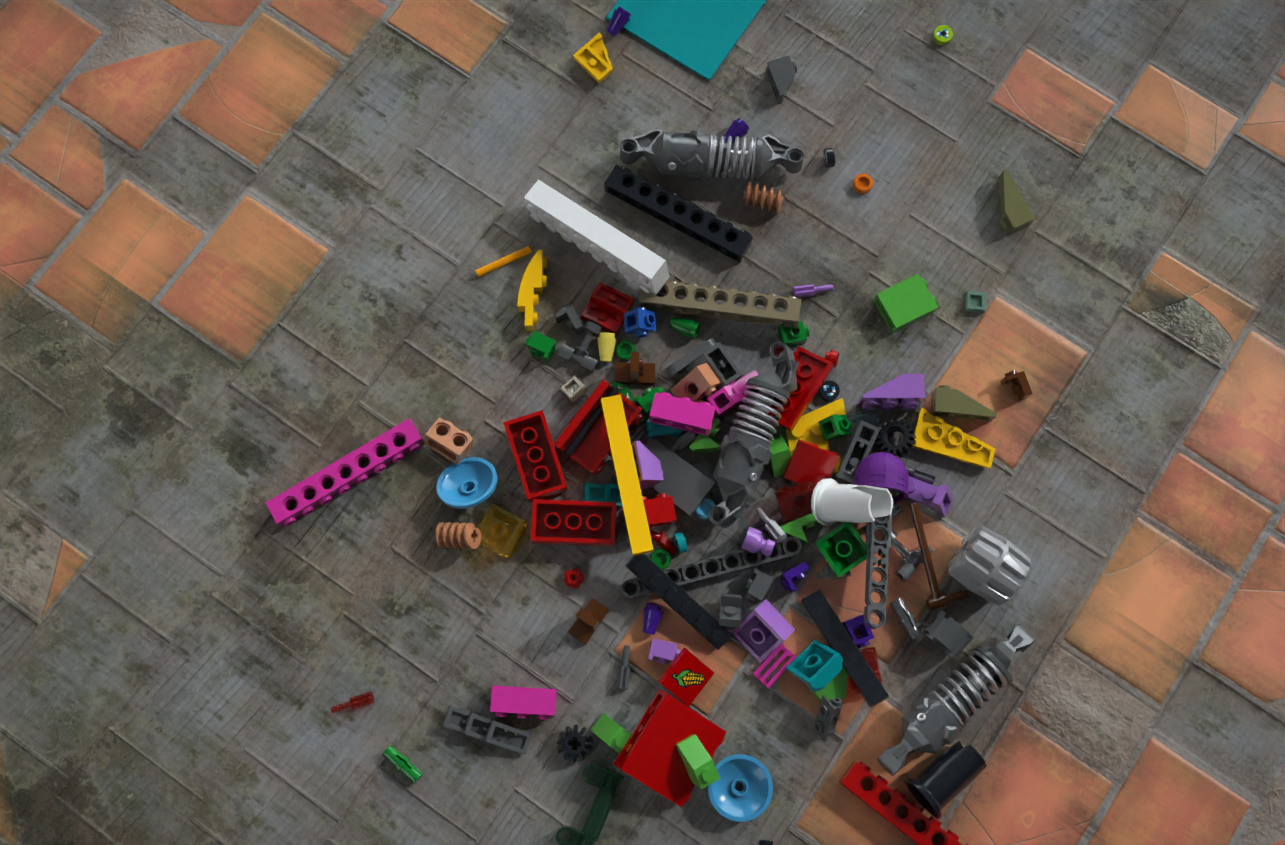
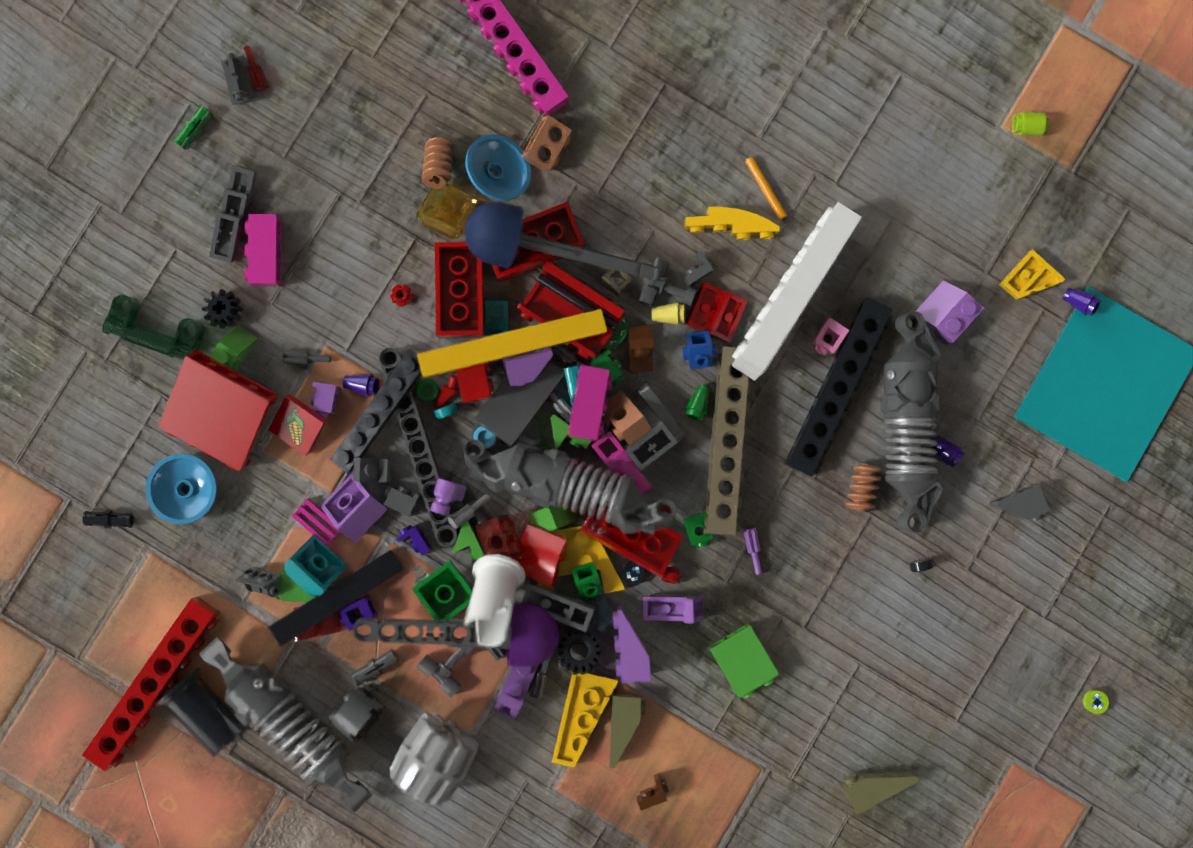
camera: 85 degrees right, 10 degrees up
green brick [524,331,557,363] -> none
reddish brown bracket [568,598,610,645] -> none
green tile [616,340,636,361] -> none
bright green slope [676,734,720,789] -> none
orange tile [853,174,873,194] -> none
reddish brown bar [909,502,969,611] -> none
sand green tile [964,291,986,313] -> none
none -> dark grey hinge [221,53,255,105]
none -> piece [465,202,662,280]
none -> medium lavender bracket [643,595,705,623]
none -> bright pink brick [811,318,849,356]
none -> medium lavender slope [915,280,984,345]
none -> lime brick [1012,112,1049,136]

